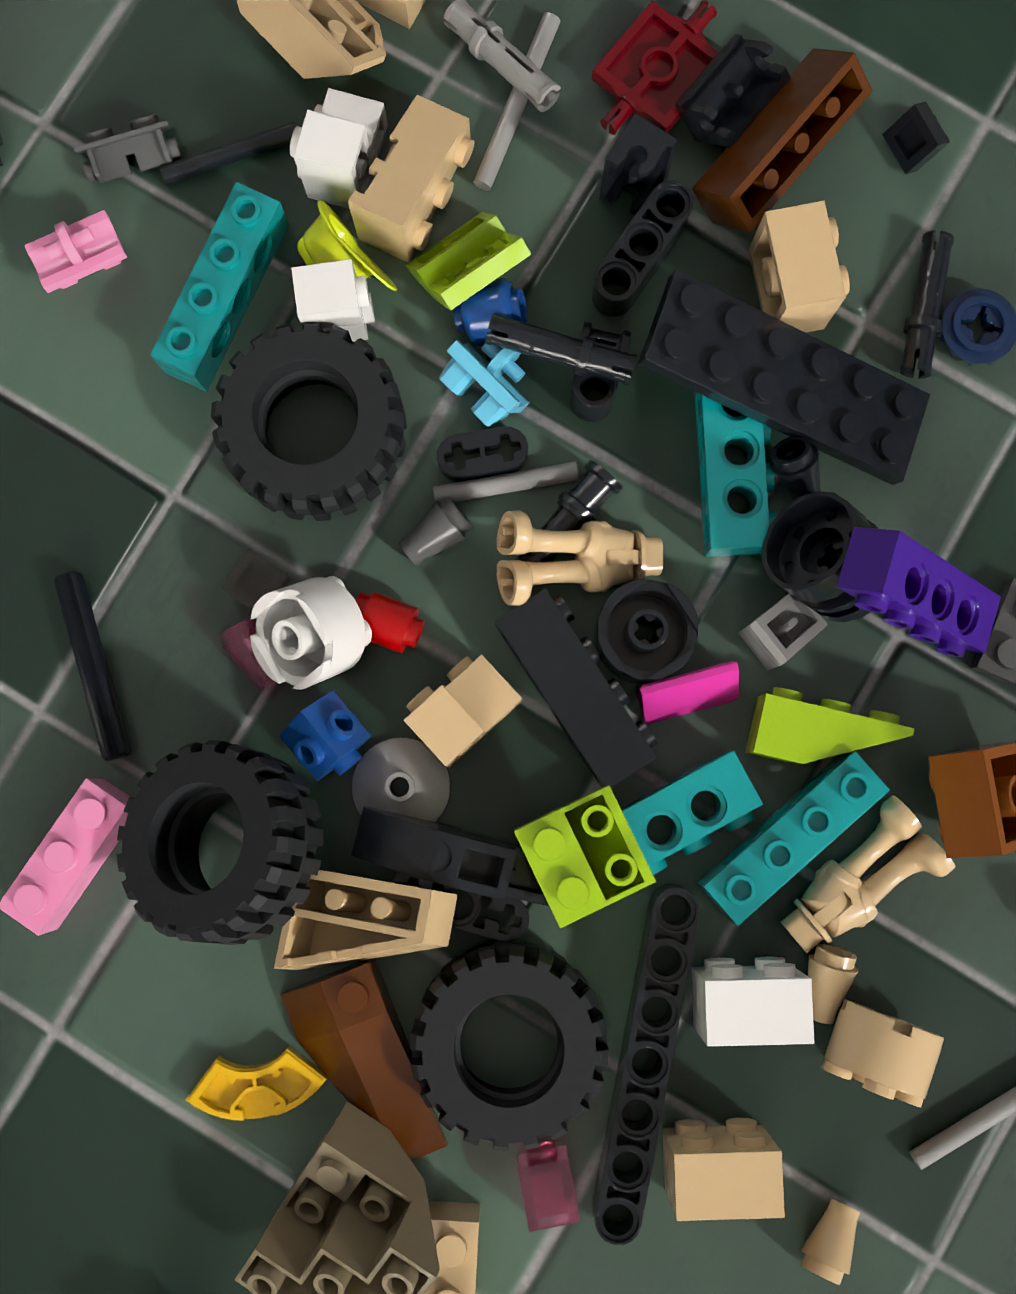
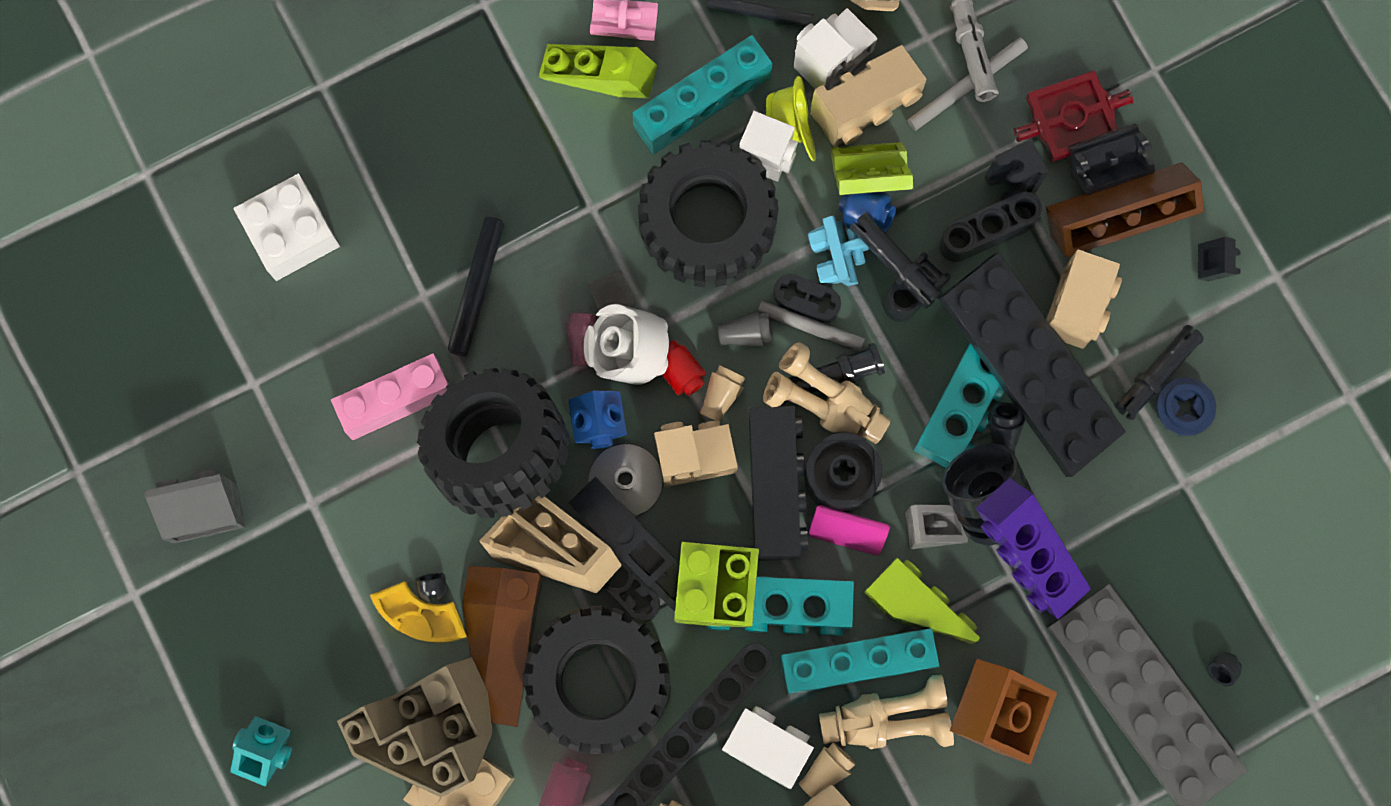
camera: 30 degrees right, 5 degrees down
none -> black hinge [415,573,447,602]
none -> lime slope [539,44,658,99]
none -> tan cone [700,365,746,422]

